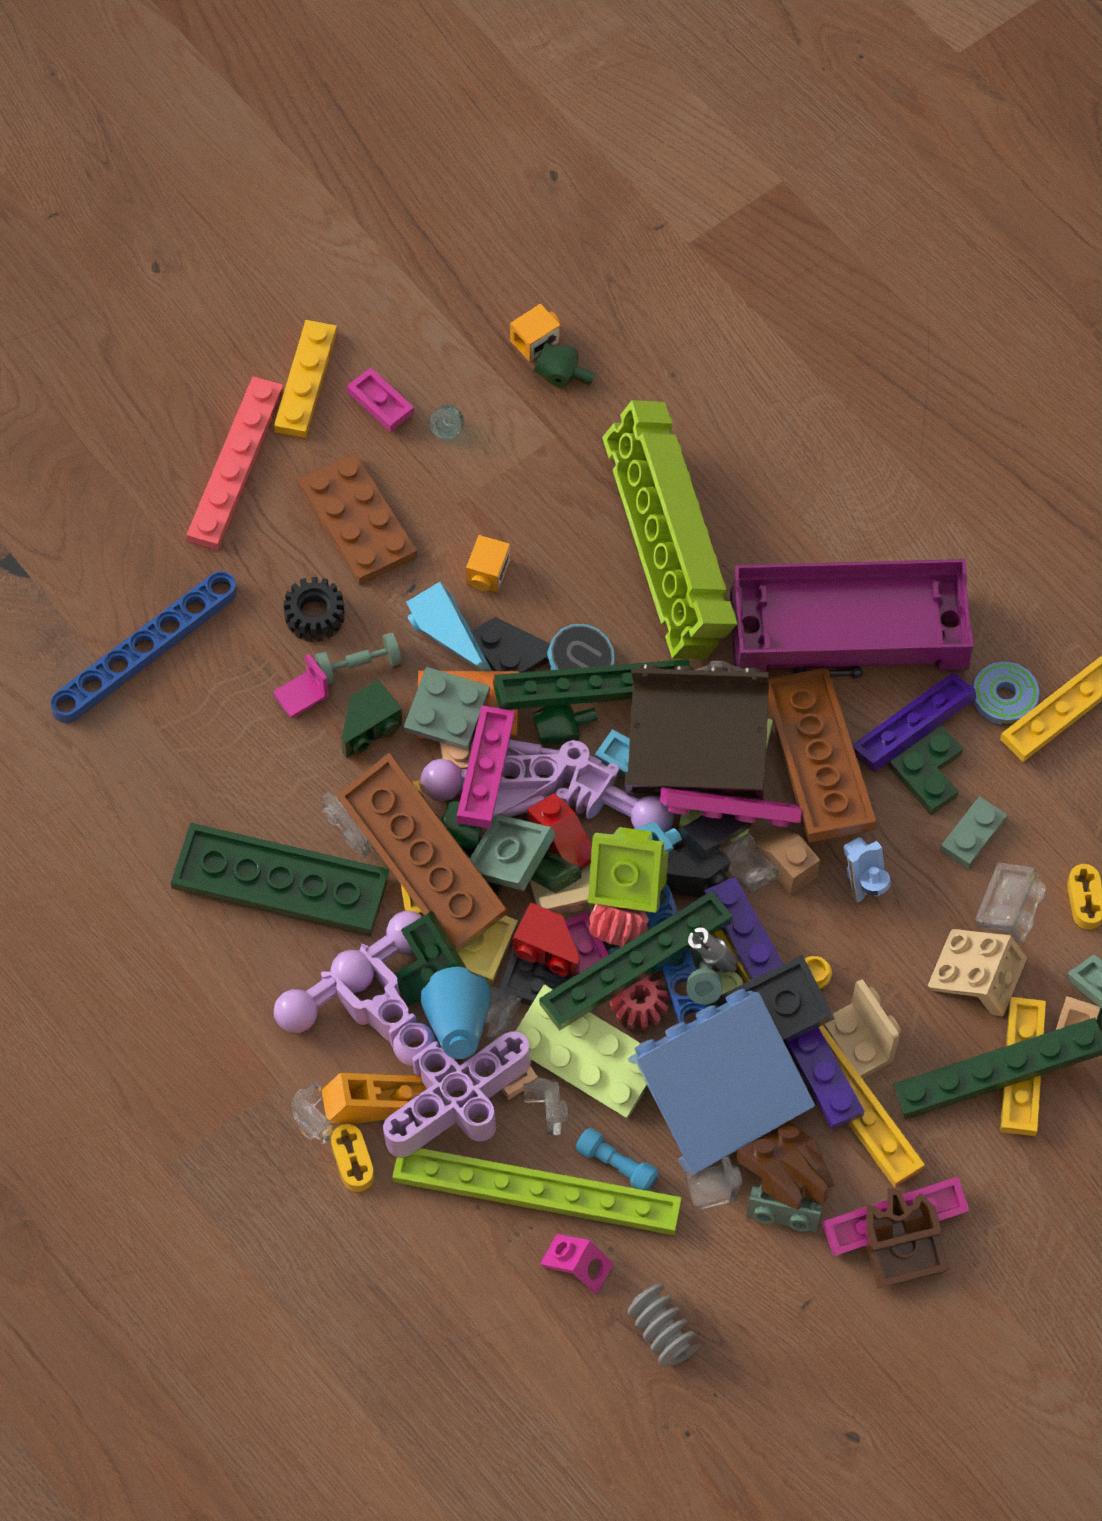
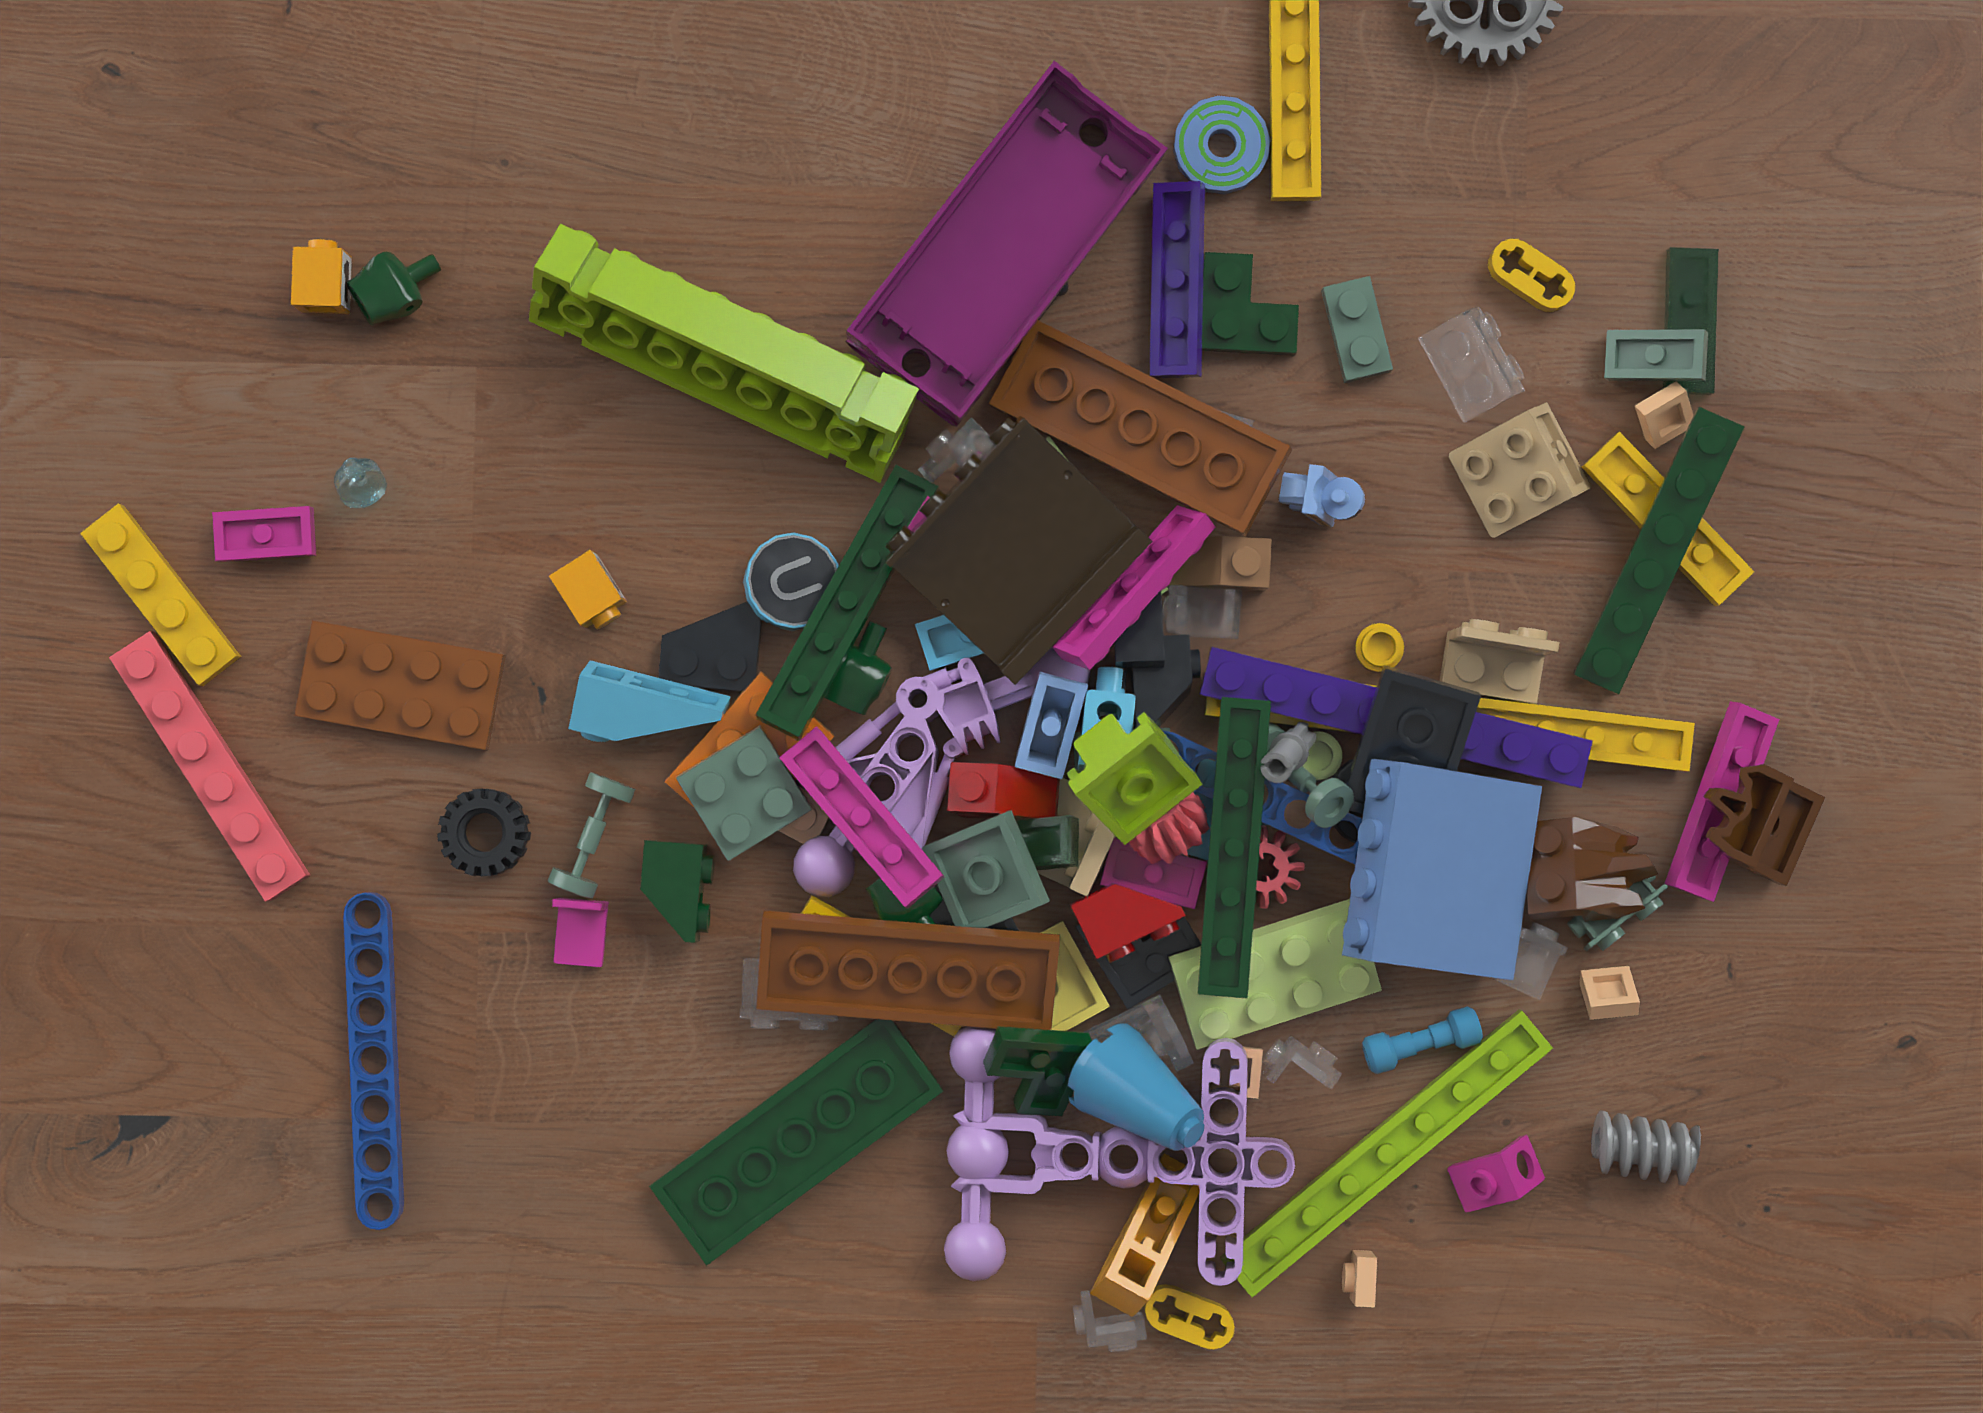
camera: 50 degrees left, 25 degrees up
none -> light blue slope [1015,672,1088,779]
none -> light nougat plate [1342,1250,1377,1307]
none -> light nougat plate [1580,966,1640,1020]

